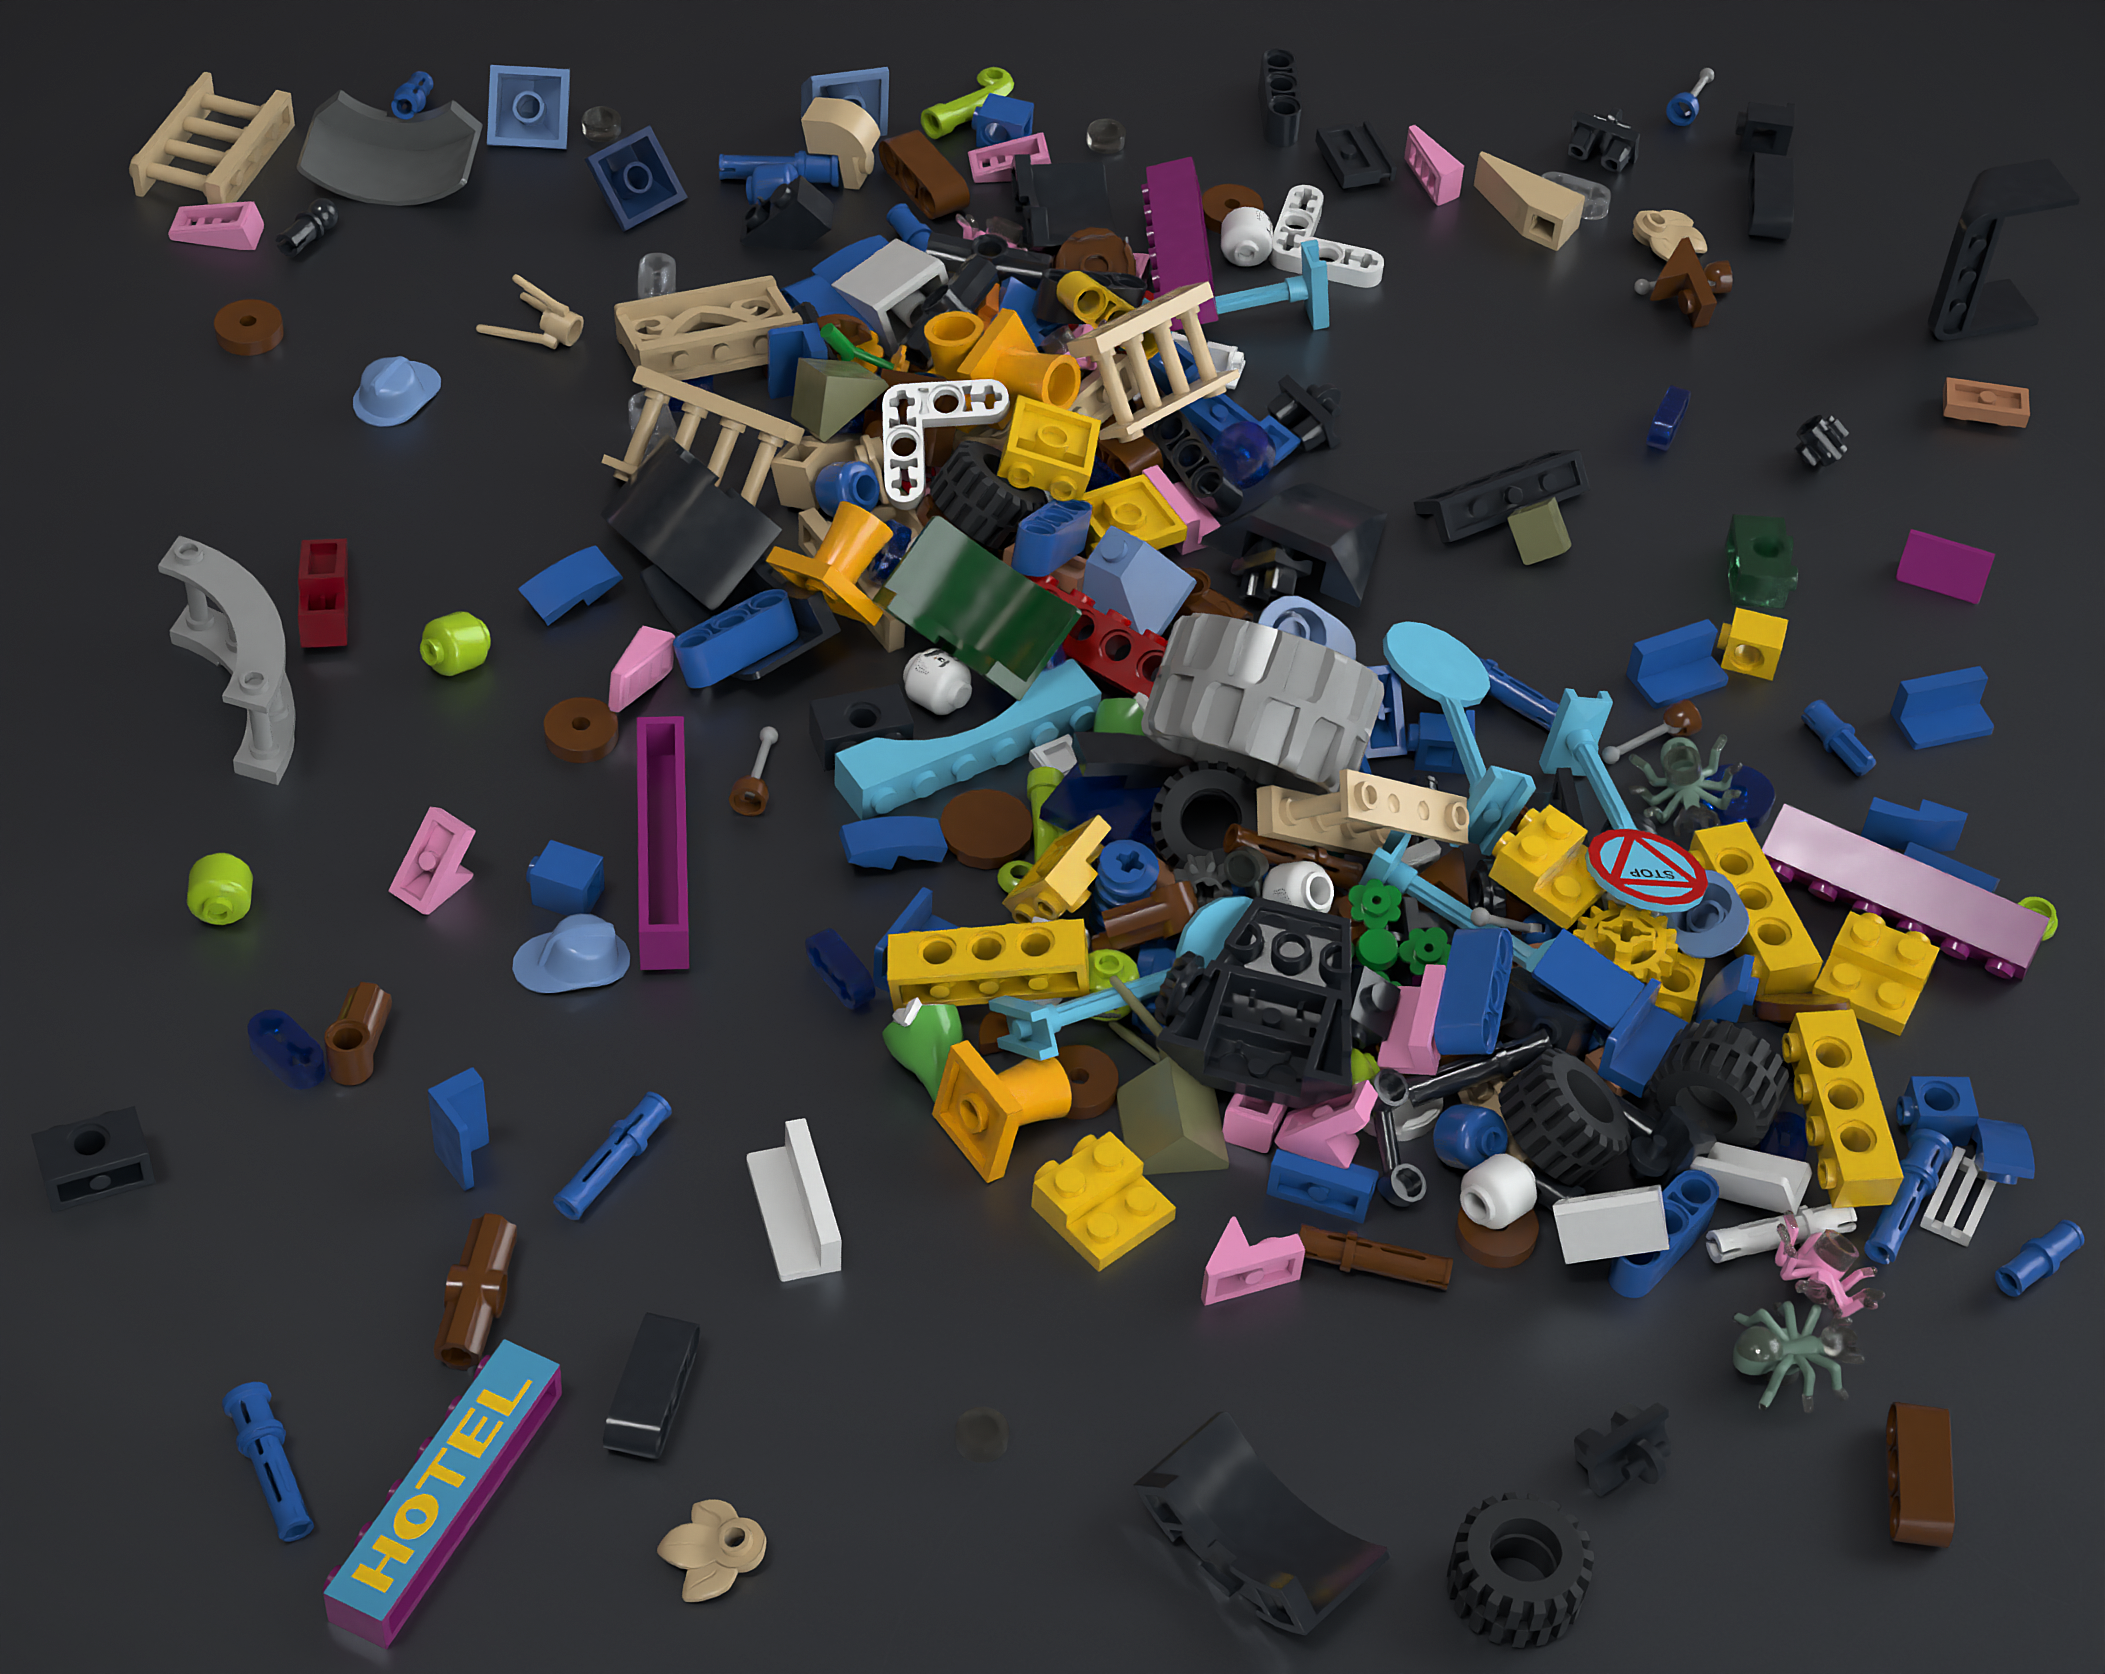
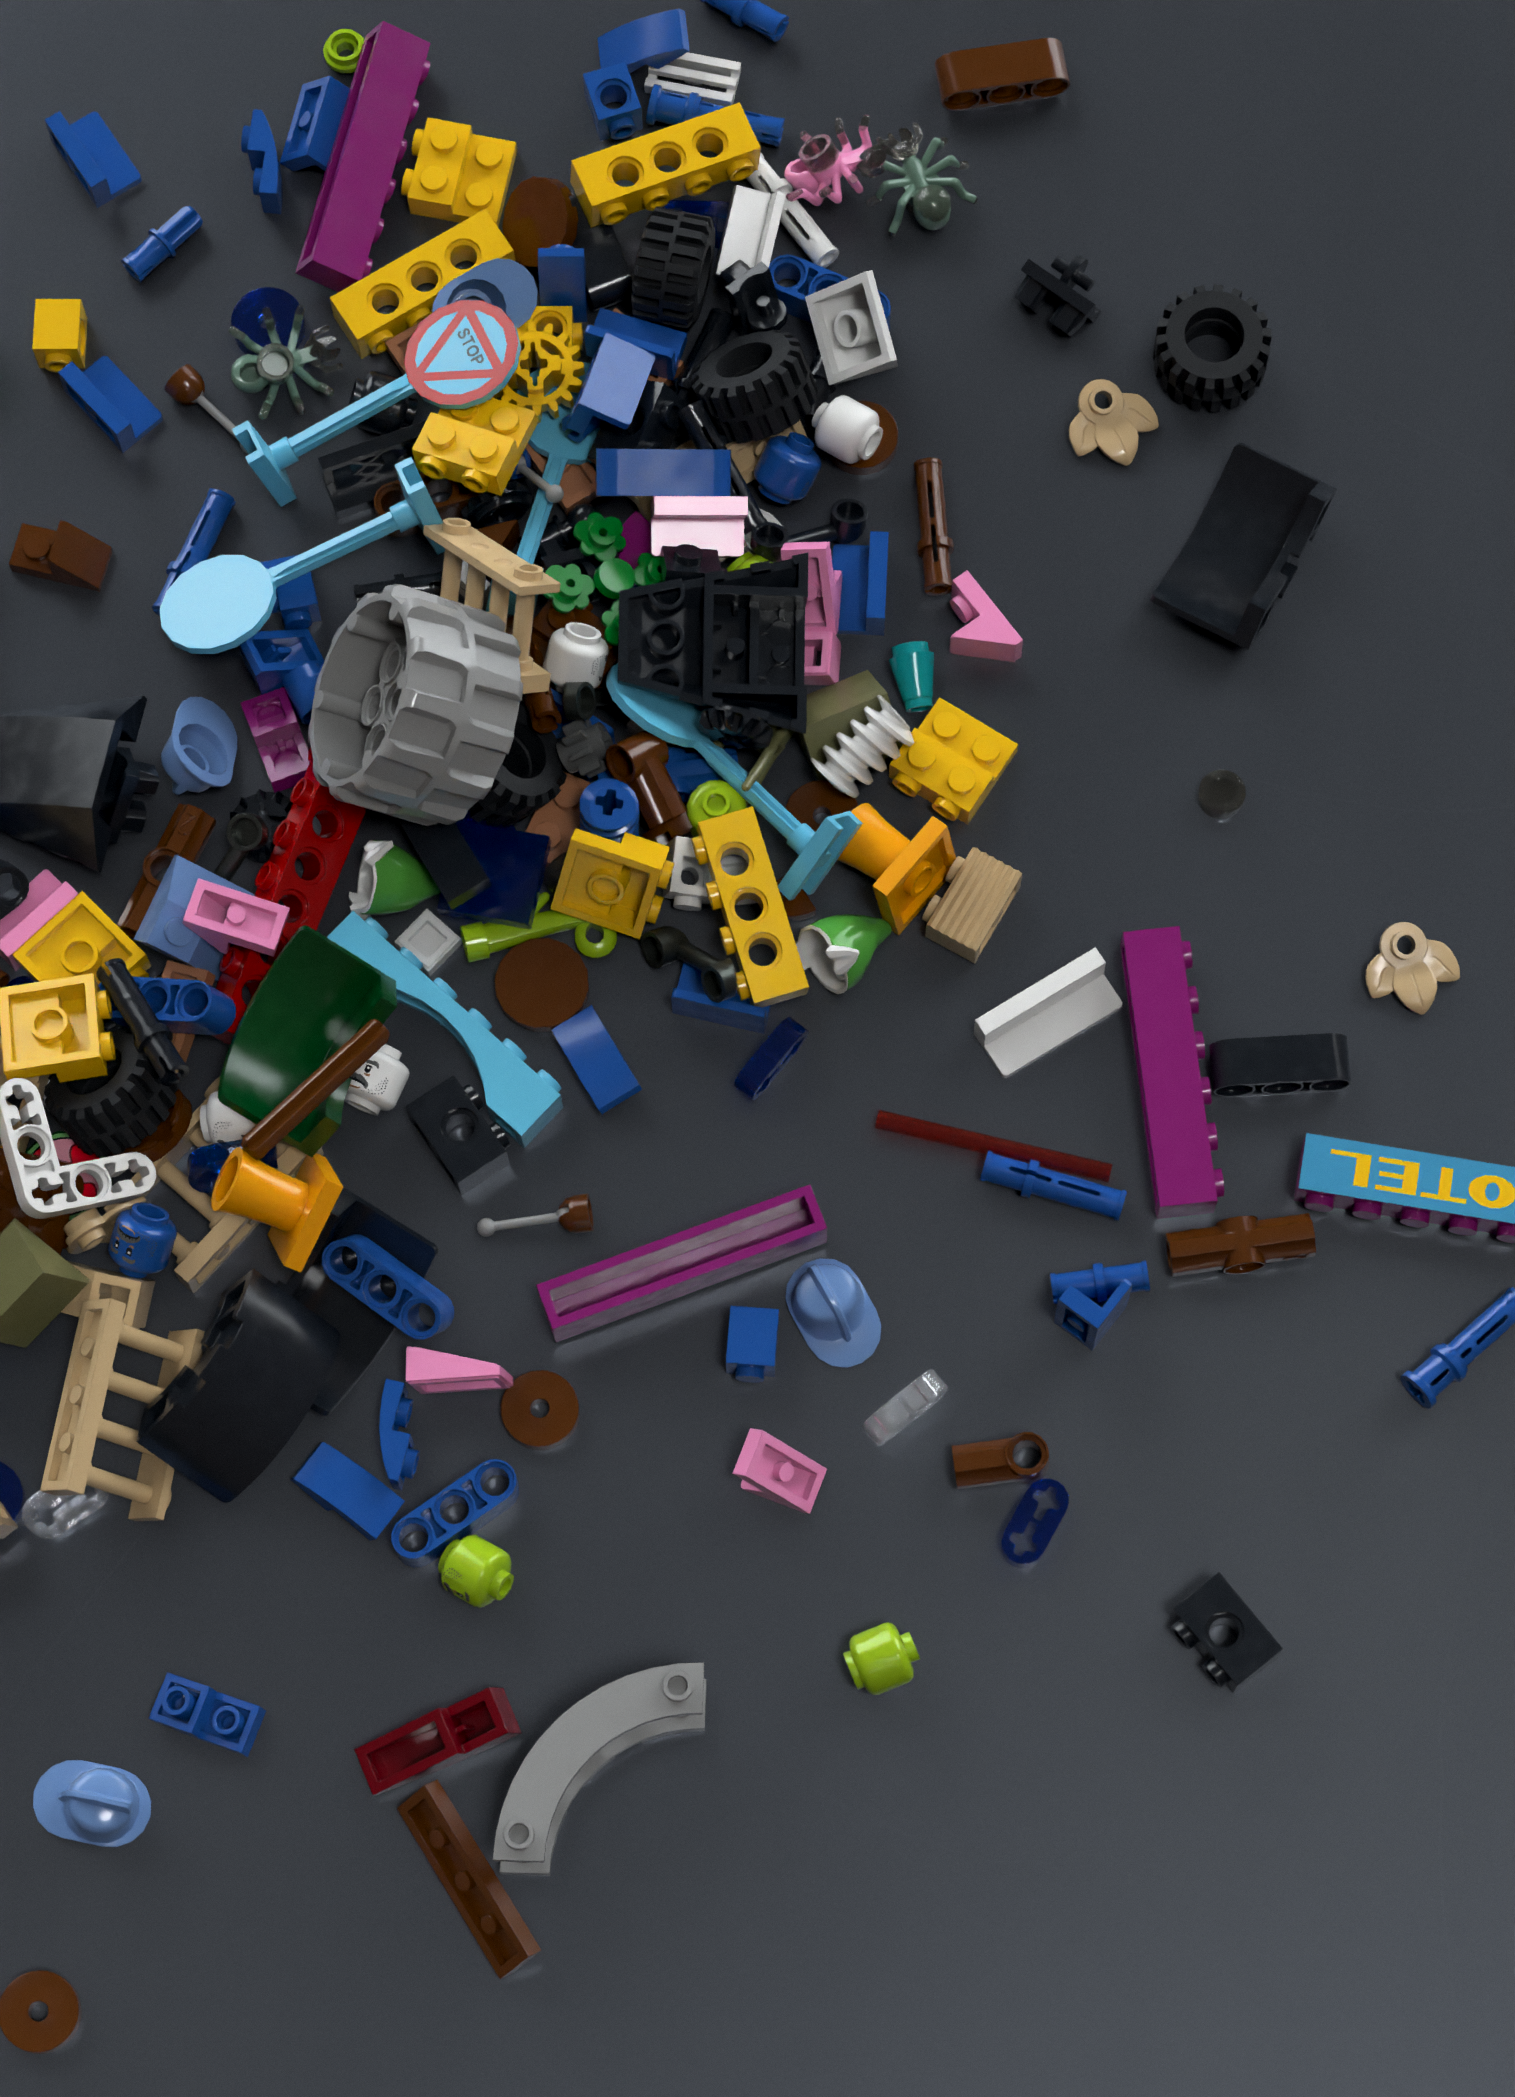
camera: 100 degrees left, 25 degrees up
none -> reddish brown slope [9,520,113,592]
none -> black pin [96,958,189,1086]
none -> blue slope [148,1672,266,1757]
none -> bright pink slope [183,878,290,957]
none -> reddish brown axle [241,1019,390,1160]
none -> blue slope [379,1379,420,1491]
none -> blue beam [391,1459,519,1568]
none -> reddish brown plate [397,1779,542,1979]
none -> pearl dark grey bar [641,926,737,1003]
none -> white piece [810,695,915,798]
none -> clear beam [862,1369,949,1446]
none -> clear red piece [875,1110,1113,1182]
none -> teal cone [888,641,934,713]
none -> tan brick [922,847,1022,964]
none -> blue pin [1050,1260,1150,1305]
none -> tan plate [1069,379,1159,466]
none -> magenta brick [1120,926,1224,1219]

